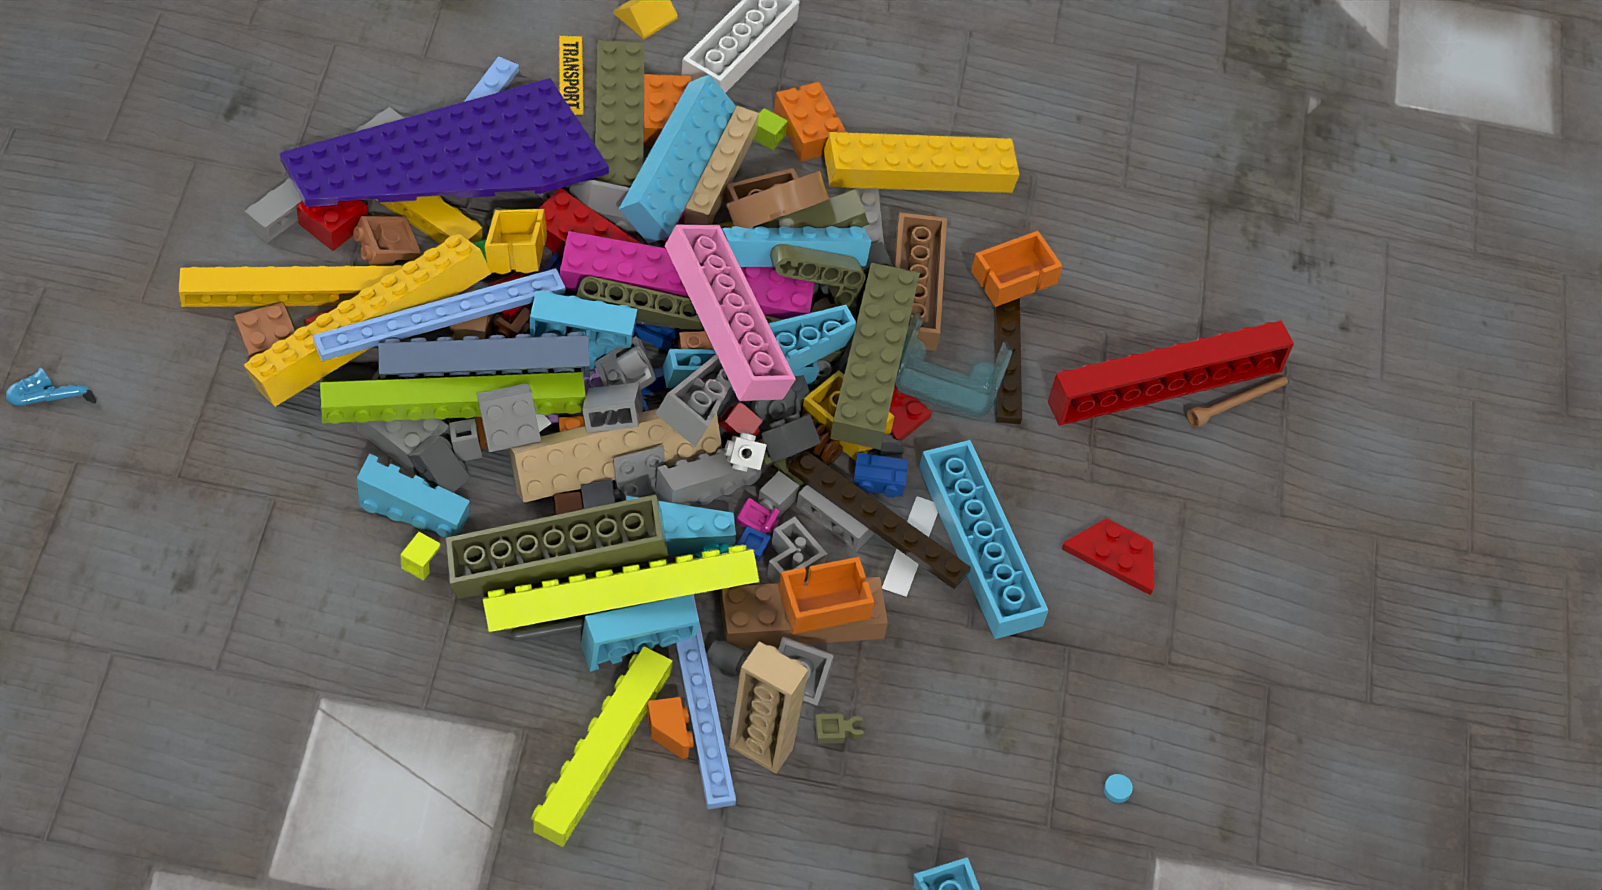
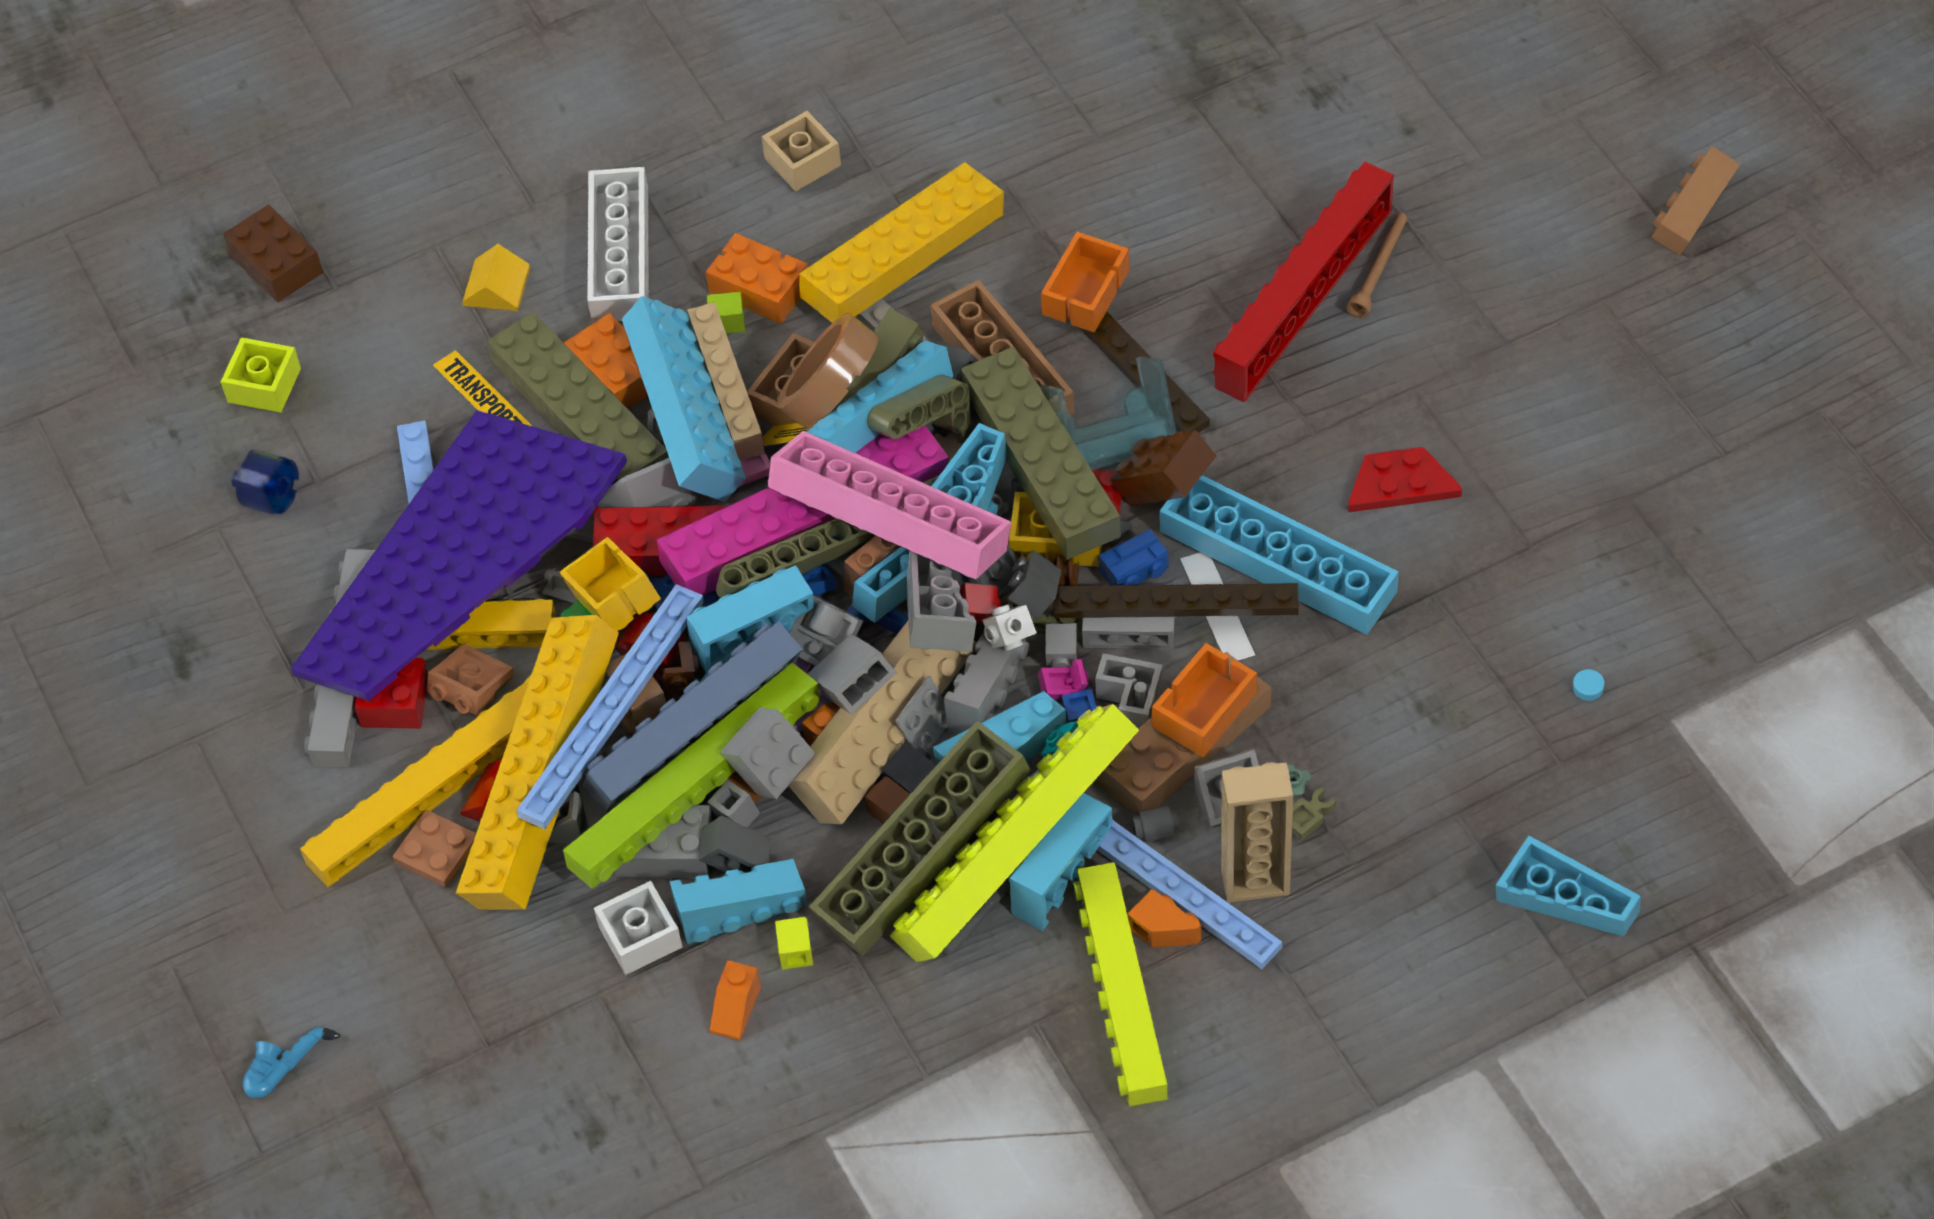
camera: 25 degrees left, 0 degrees up
none -> clear blue brick [231,449,299,515]
none -> light grey slope [548,791,585,843]
none -> white brick [594,881,682,975]
none -> orange slope [709,960,761,1041]
none -> tan brick [761,111,841,192]
none -> reddish brown brick [1110,430,1216,506]
none -> sand green plate [1287,764,1311,797]
none -> medium nougat brick [1651,146,1740,256]

